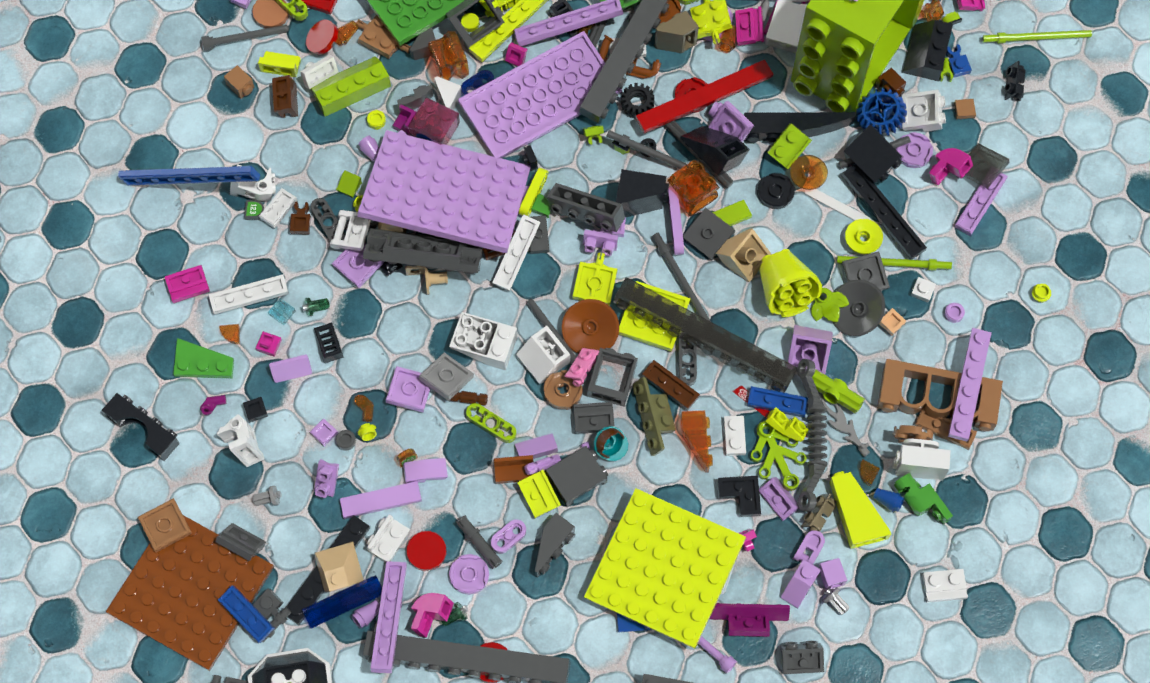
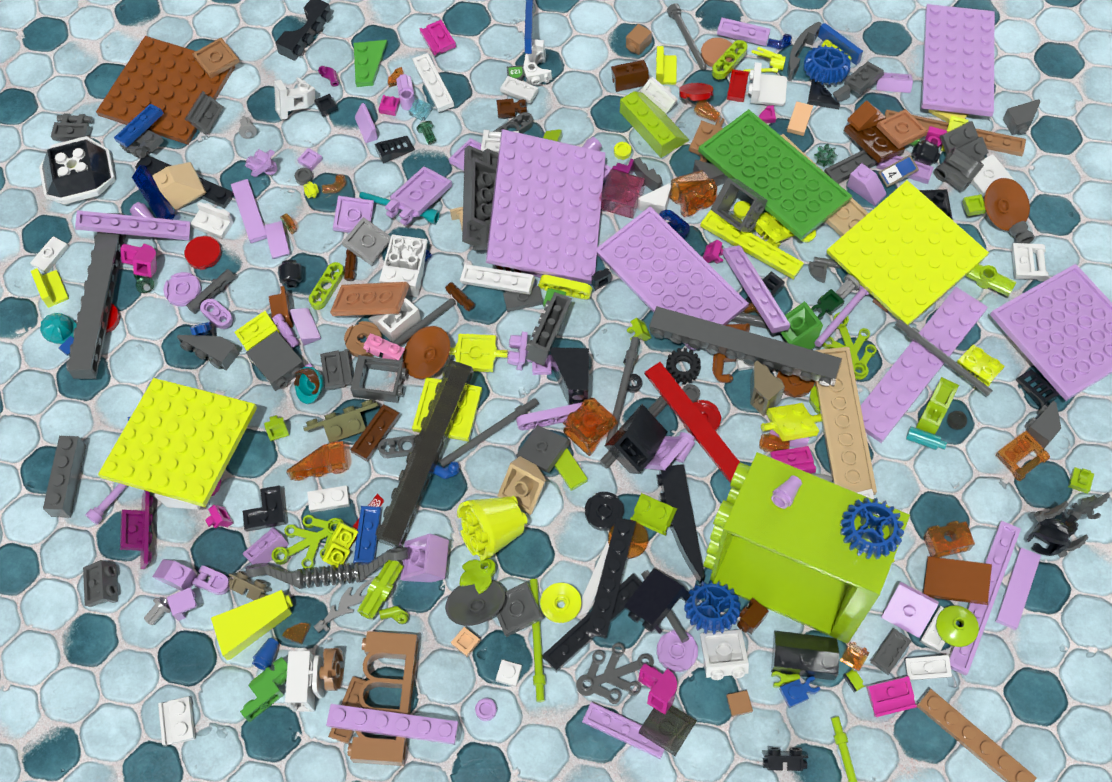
camera: 85 degrees right, 5 degrees down
none -> blue plate [190,321,212,336]
none -> lime tile [264,415,289,441]
none -> black head [278,260,303,288]
none -> nougat tile [330,282,409,316]
none -> teal piece [359,192,440,224]
none -> lime arm [379,606,409,624]
none -> lavender tile [385,167,452,226]
none -> lavender piece [396,74,416,110]
none -> blue arm [430,462,460,479]
none -> reddish brown axle [445,282,475,311]
none -> dark grey plant [576,643,654,704]
none -> black plate [586,517,636,639]
none -> dark grey tile [682,384,700,403]

